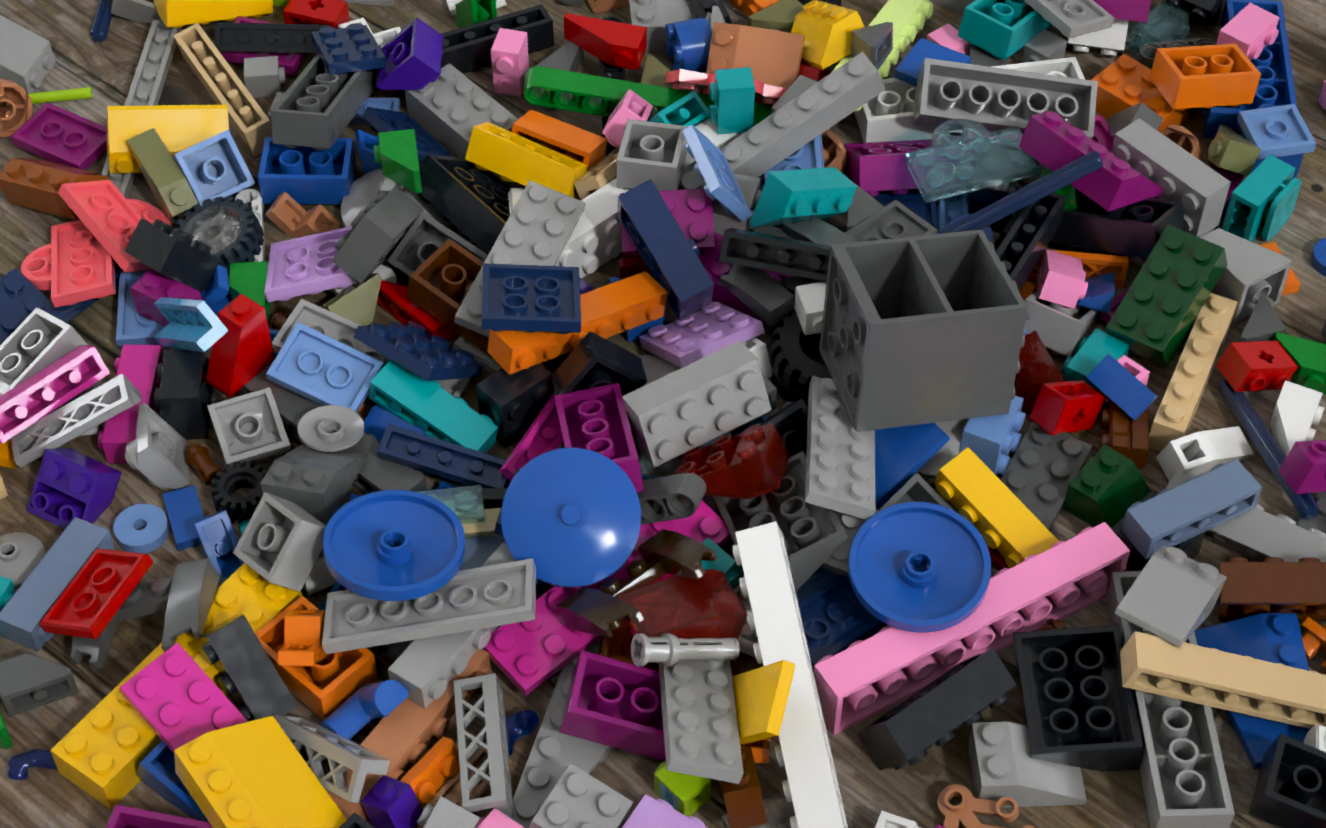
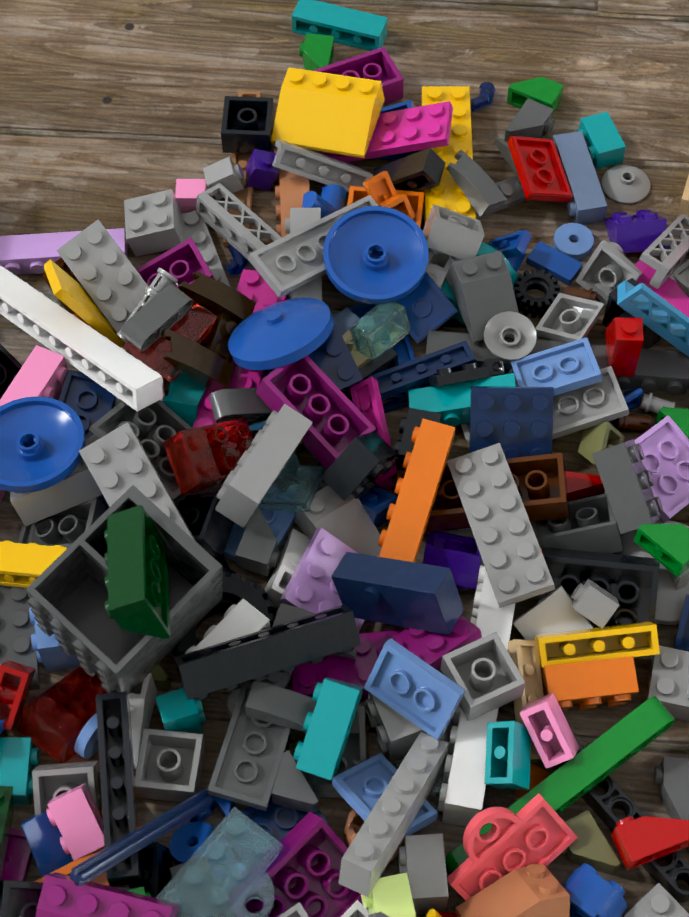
camera: 145 degrees right, 10 degrees up
orange plate [400,736,460,807] -> none
dark blue plate [482,263,581,334] -> none
teal brick [709,67,755,135] -> none
none -> dark green slope [104,505,171,639]
none -> dark grey beam [120,283,193,352]
none -> black hinge [428,358,505,386]
none -> light grey brick [571,579,619,629]

